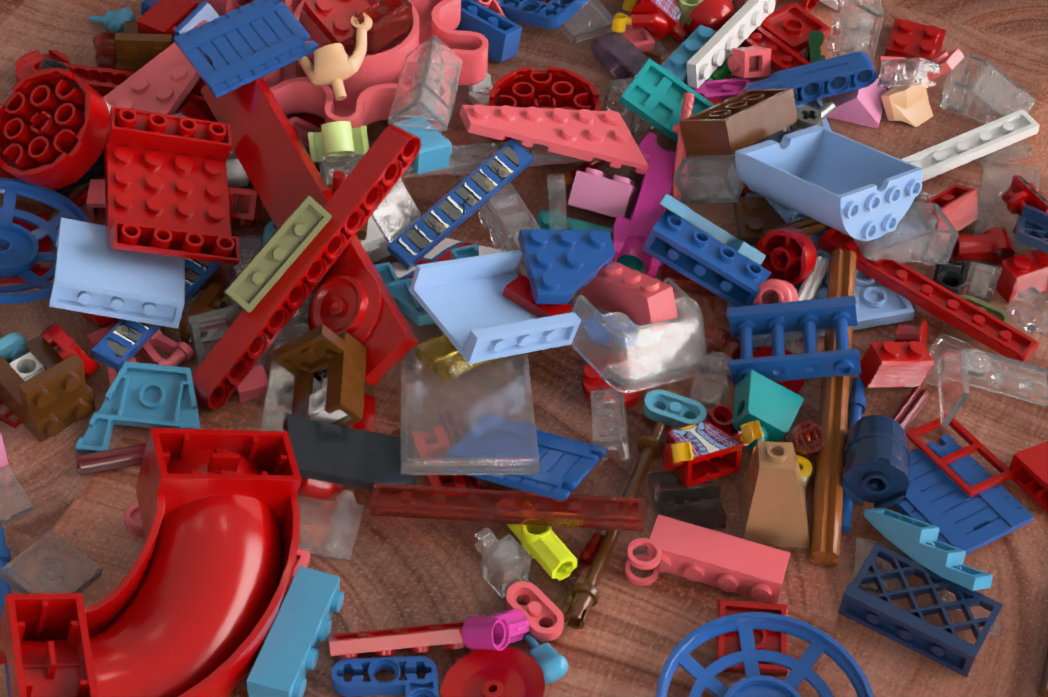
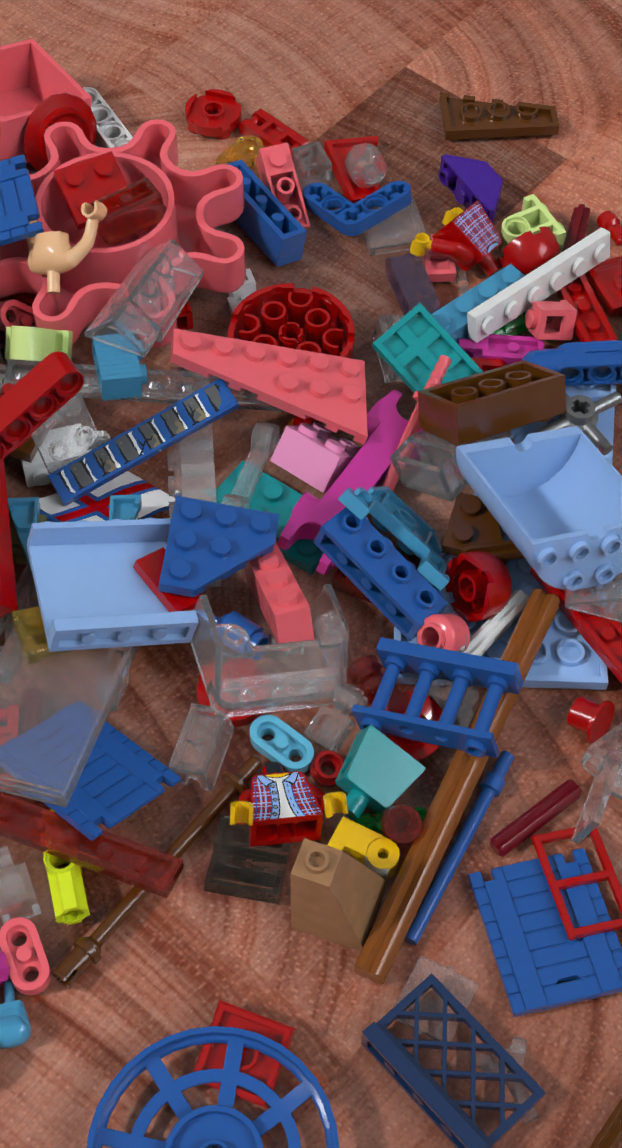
camera: 20 degrees right, 10 degrees up
red piece [576,529,607,570] -> none
coral hinge [624,514,791,604] -> none
dark blue piece [842,415,910,508] -> none
red brick [858,341,934,388] -> none
dark azure slope [864,508,993,591] -> none

